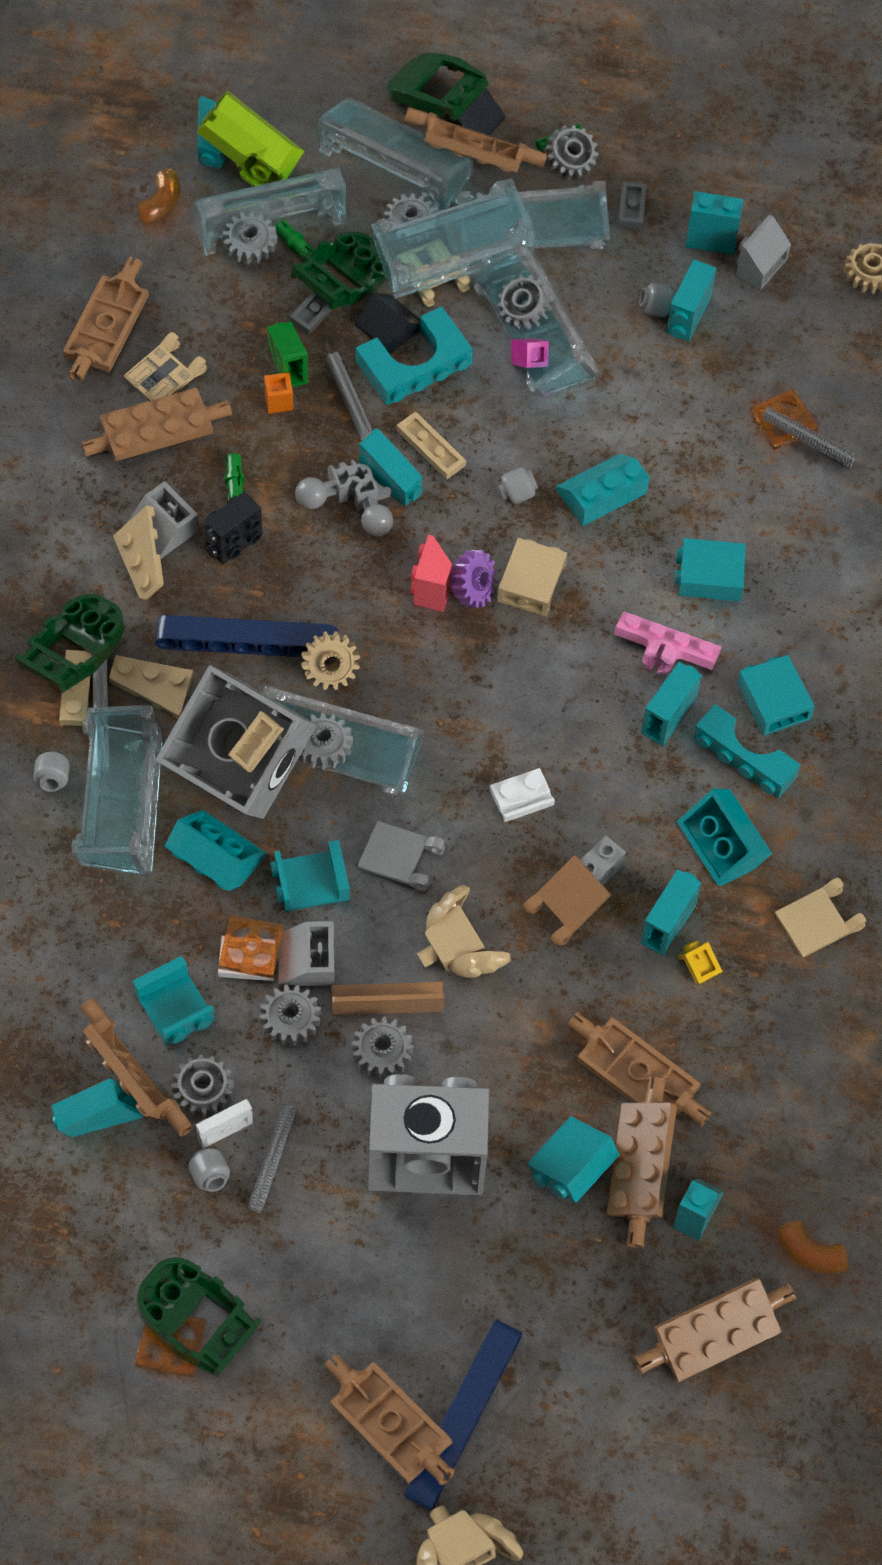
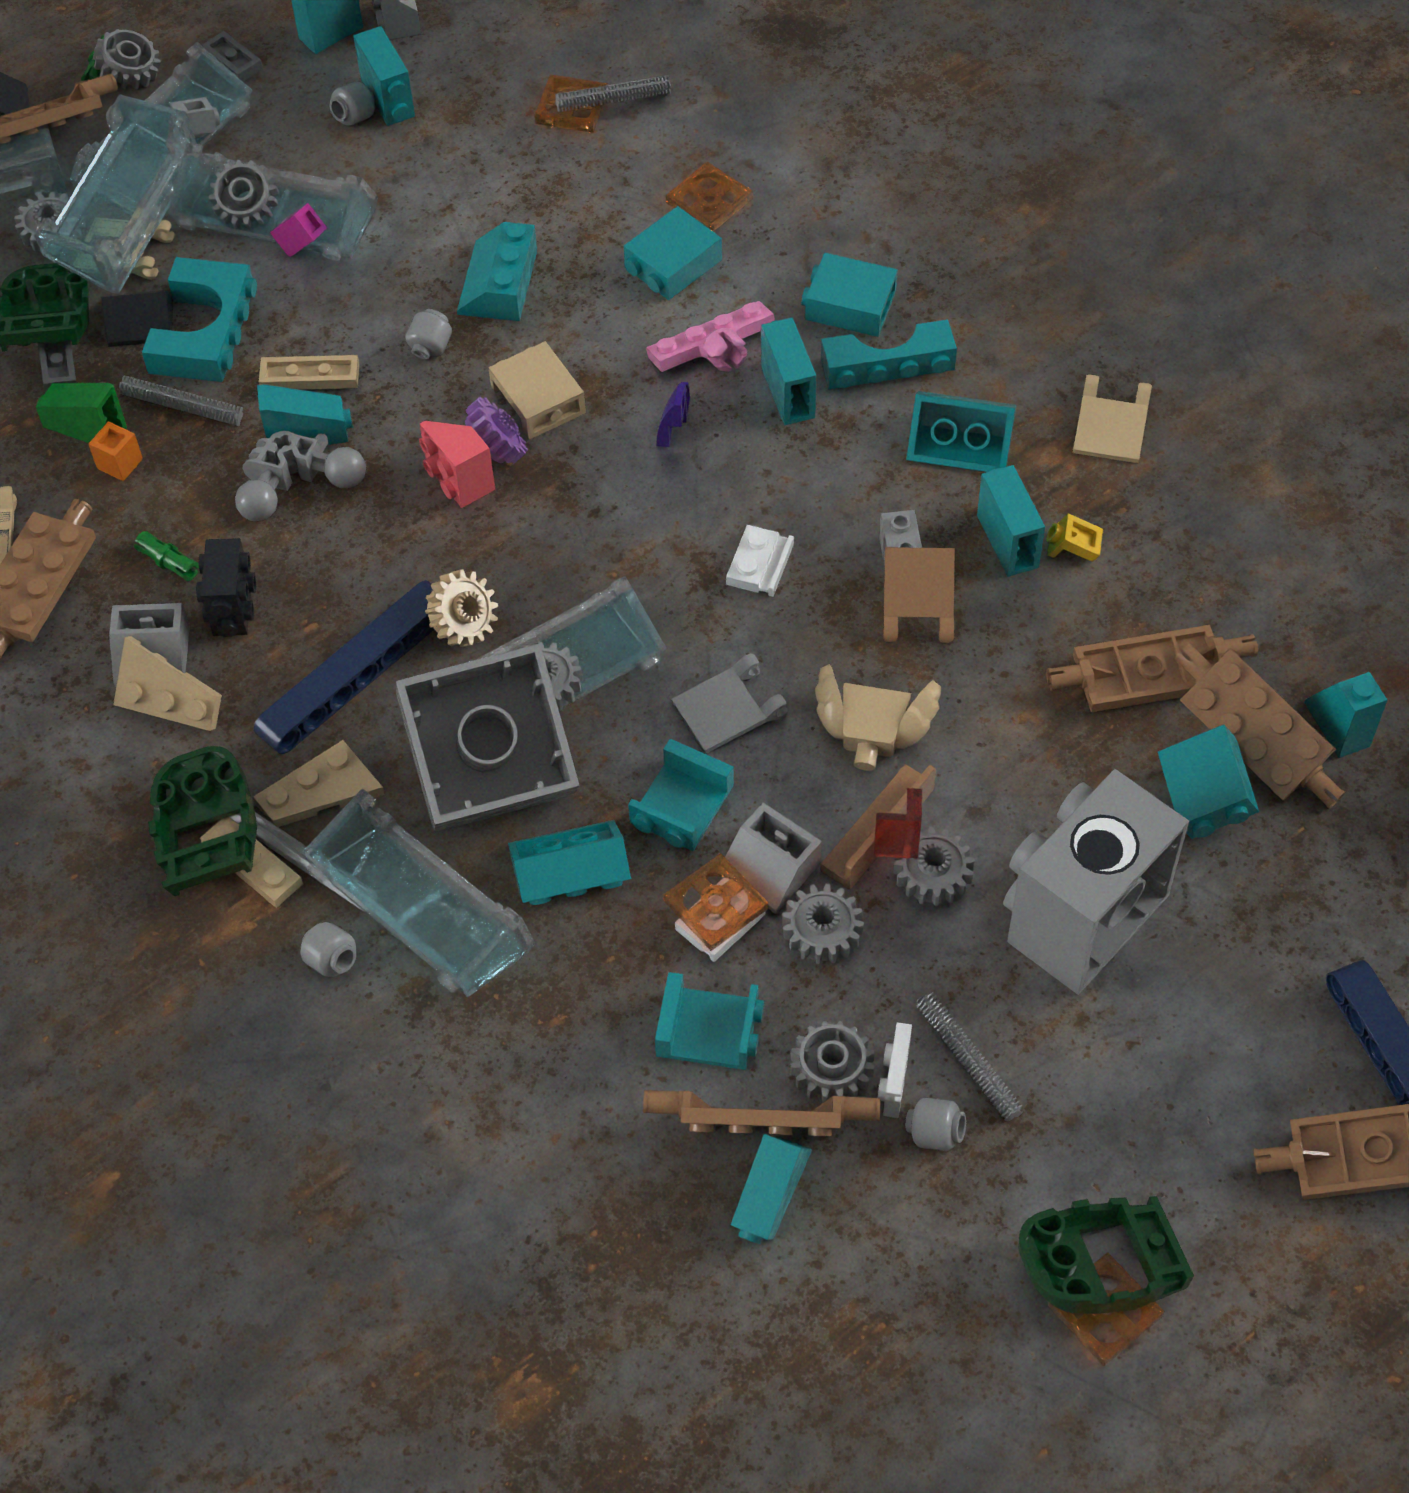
camera: 45 degrees left, 5 degrees down
tan plate [228,711,284,772] -> none
none -> light grey brick [170,97,220,143]
none -> dark purple brick [656,382,690,447]
none -> clear orange piece [666,162,753,231]
none -> clear red panel [874,788,922,859]

